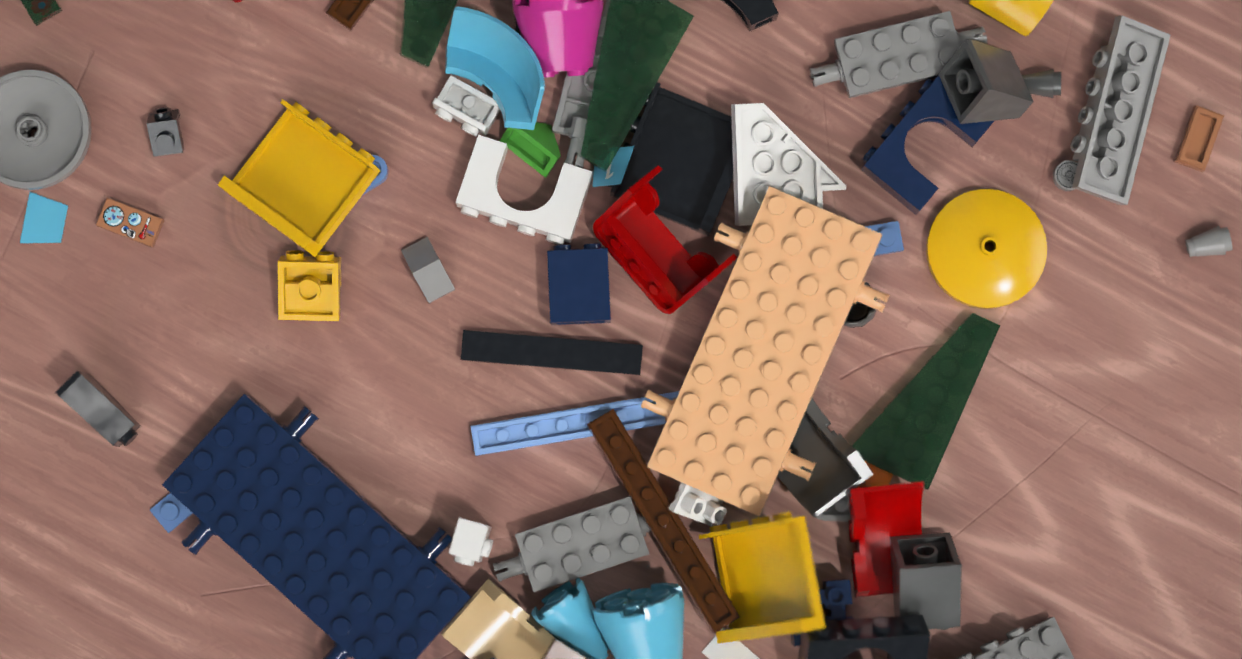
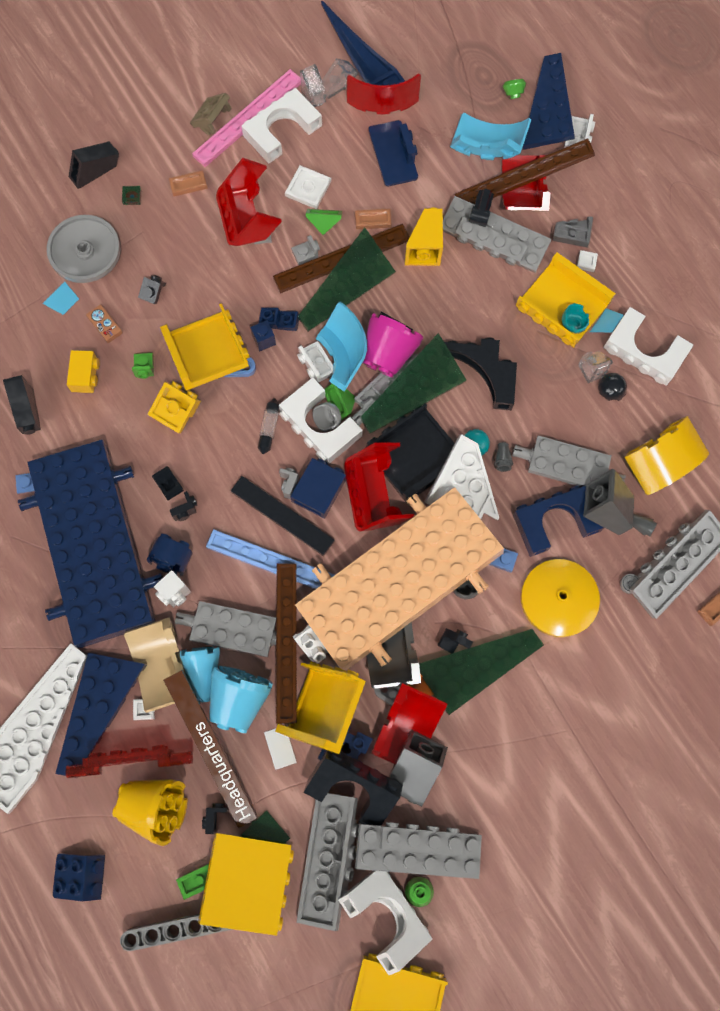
camera: 30 degrees right, 10 degrees down
light grey slope [401,237,455,303] -> none
medium azure sticker [592,146,634,187] -> none
light grey cone [1185,226,1233,257] -> none
none -> yellow brick [67,350,100,393]
none -> bright green bracket [132,353,154,379]
none -> dark blue brick [147,533,193,576]
none -> black bracket [152,466,184,501]
none -> black bracket [170,491,198,521]
none -> dark blue brick [250,320,276,352]
none -> piece [257,398,279,454]
none -> dark blue slope [259,308,300,331]
none -> light grey bracket [279,468,299,500]
none -> light grey hair [313,402,342,432]
none -> black bracket [438,628,473,654]
none -> teal hair [464,429,490,456]
none -> dark grey cone [494,442,513,472]

